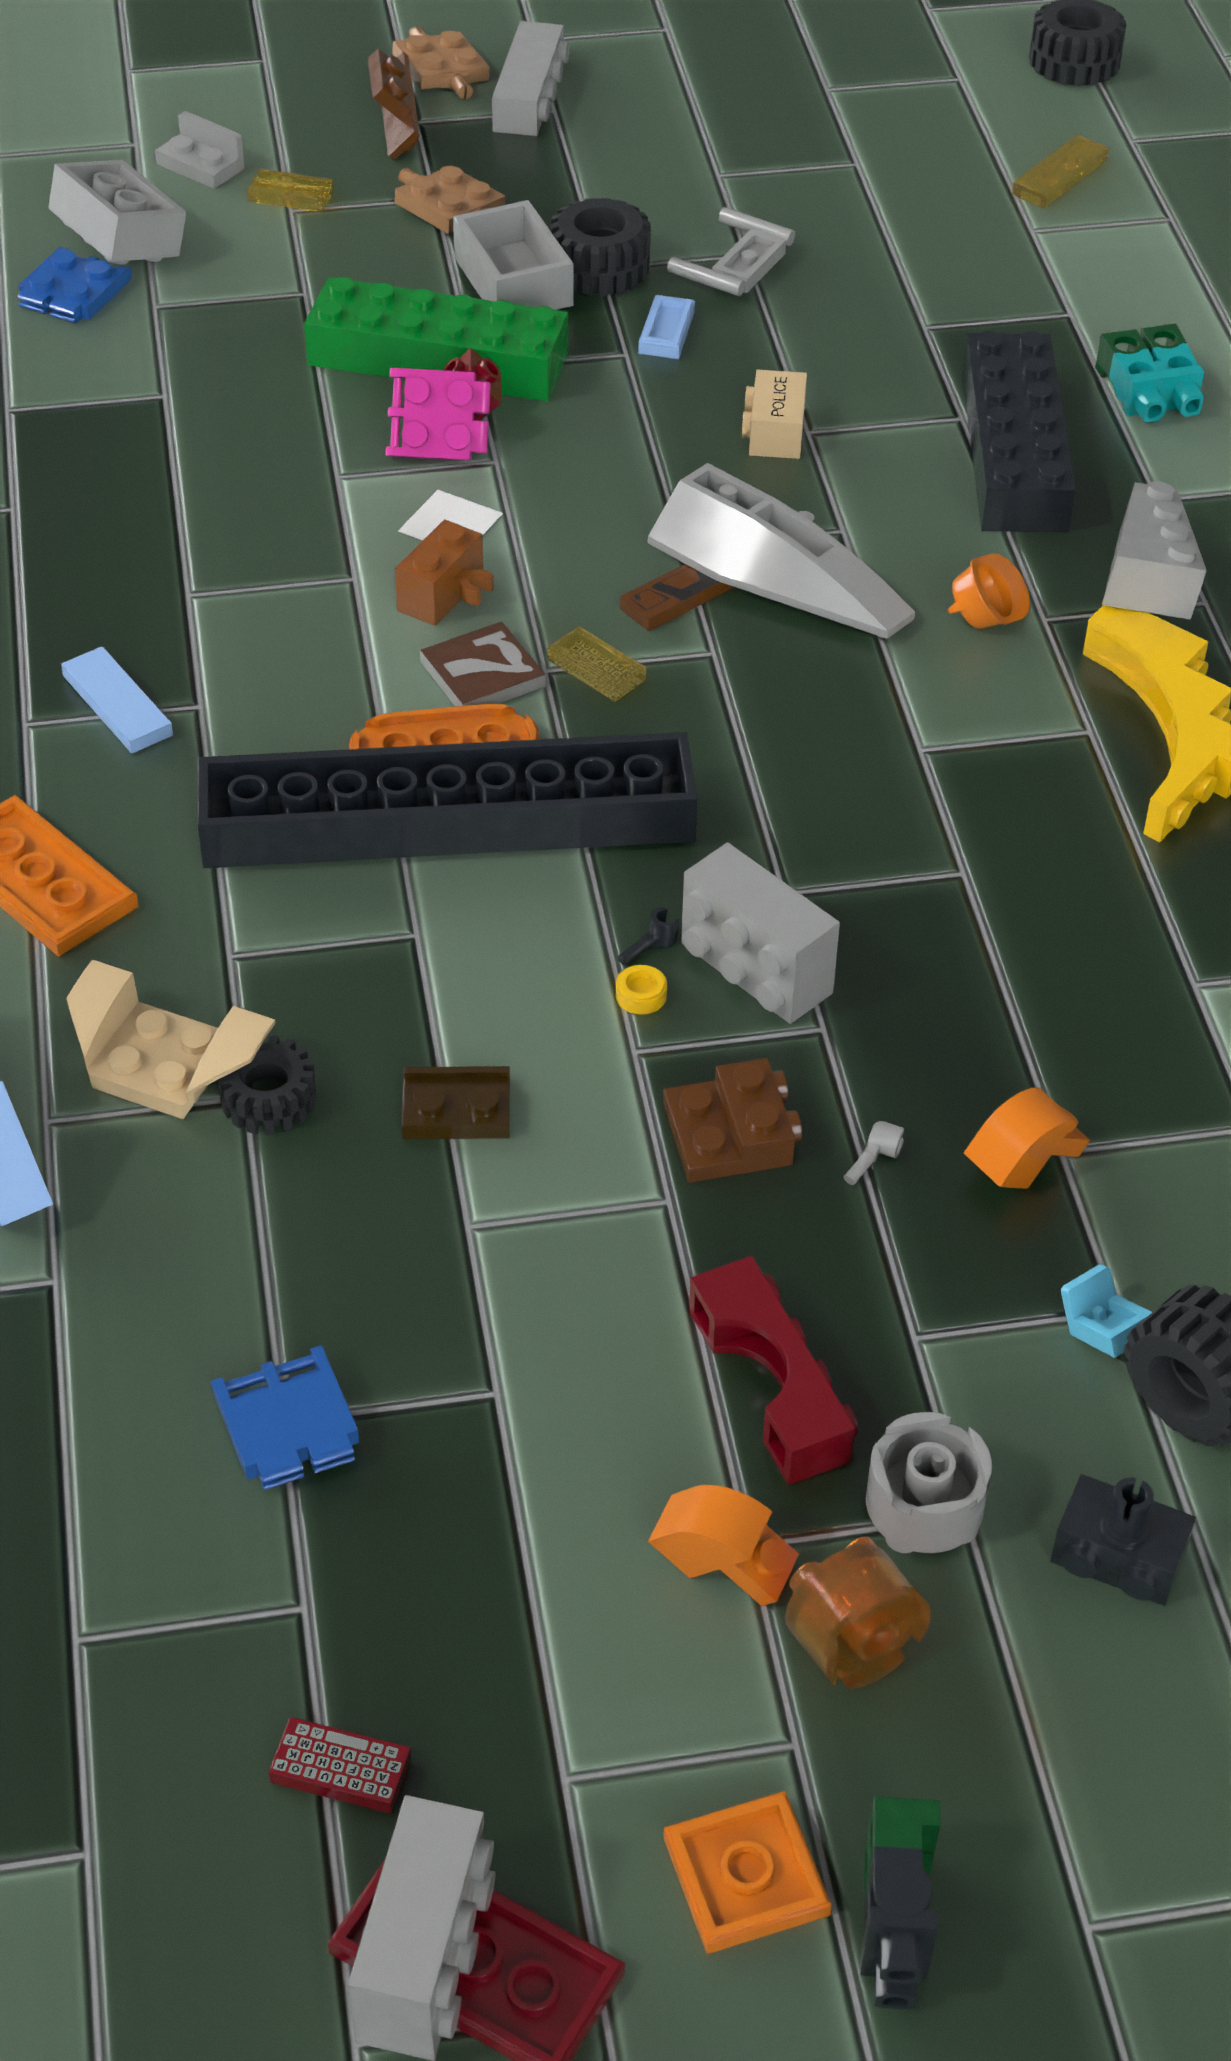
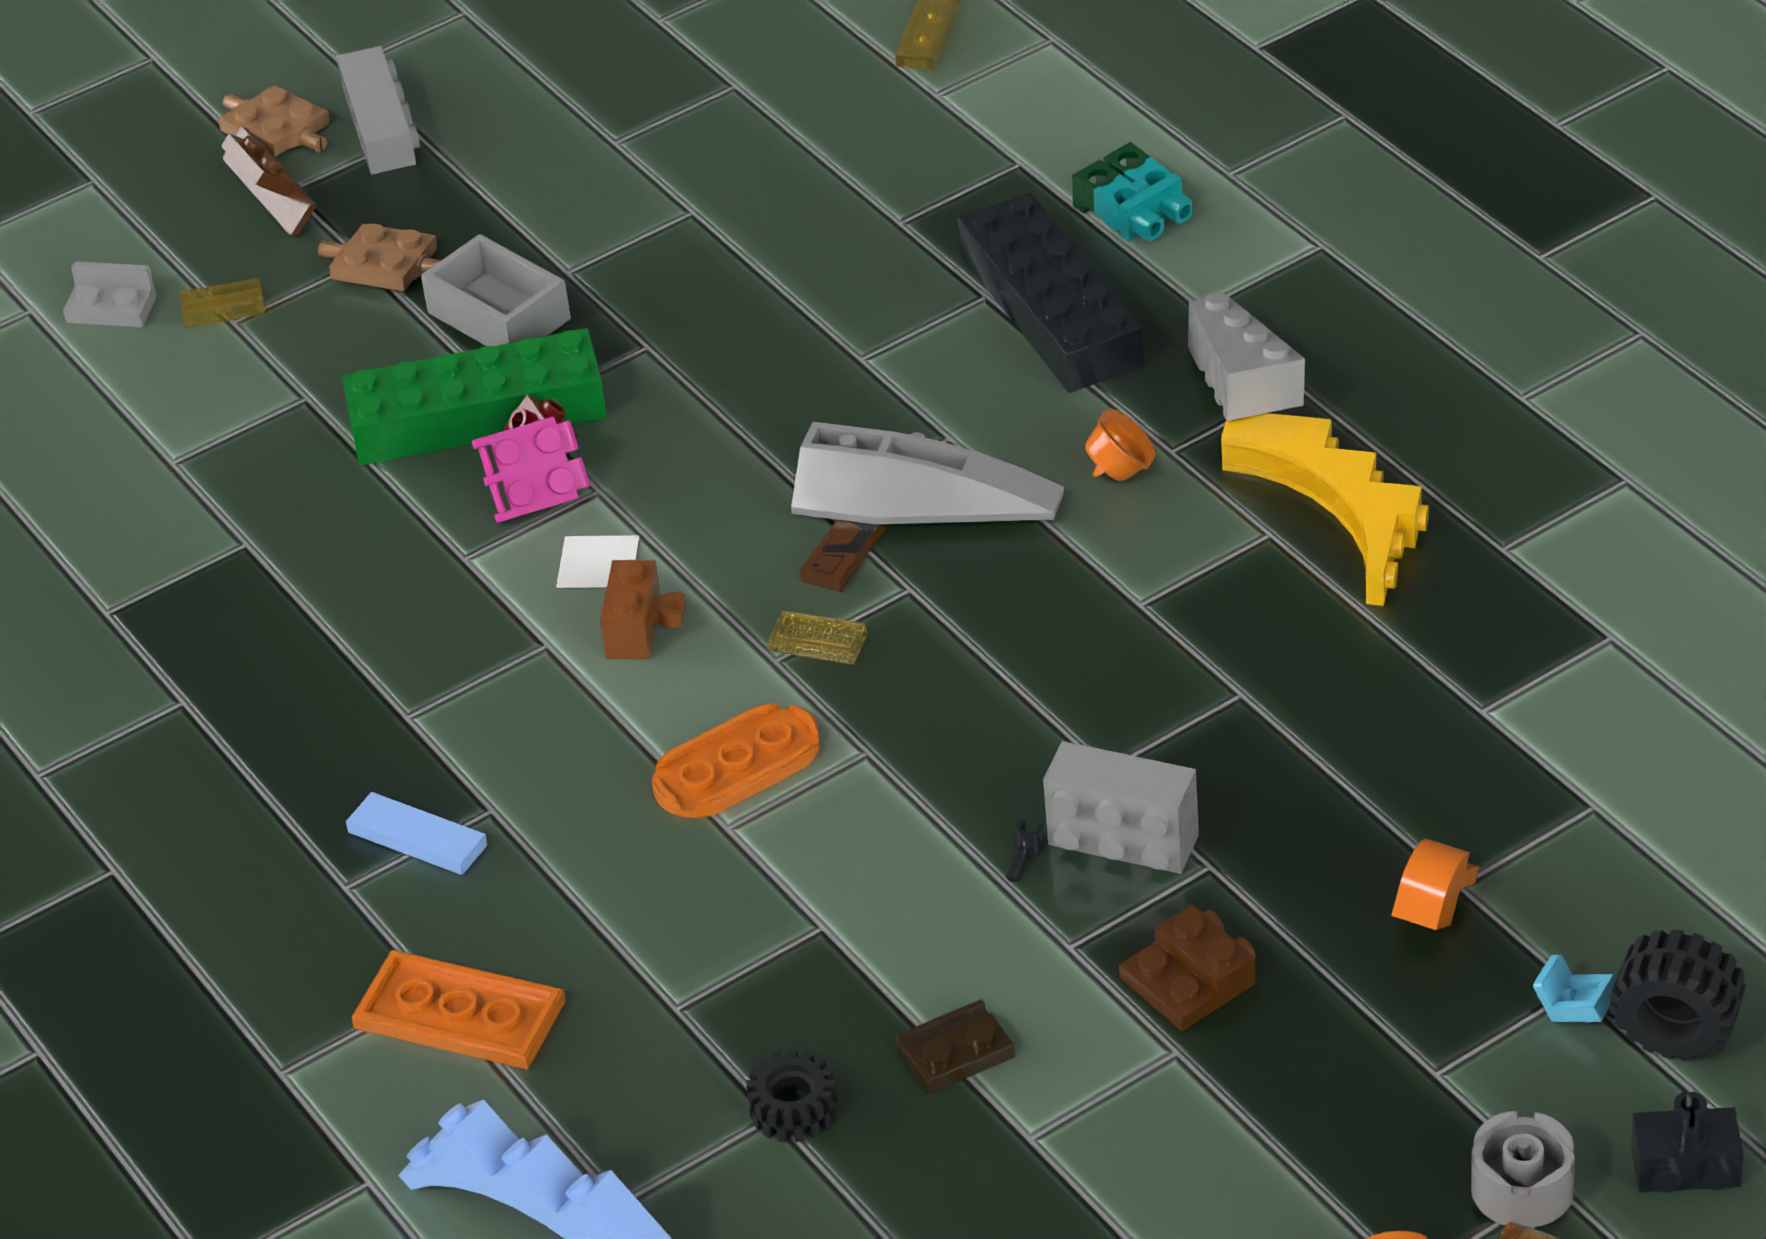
camera: 20 degrees left, 5 degrees down
blue plate [18,247,132,323] -> none
light grey brick [48,160,187,265] -> none
tan piece [66,960,275,1119] -> none
black brick [198,732,698,868] -> none
tile [420,621,545,707] -> none
black tyre [550,198,651,296] -> none
yellow tile [616,965,667,1015] -> none
light blue tile [638,295,695,359] -> none
light grey plate [667,207,795,297] -> none
dark red arch [689,1256,858,1485] -> none
tan brick [742,369,807,459] -> none
light grey hand [844,1121,904,1185] -> none

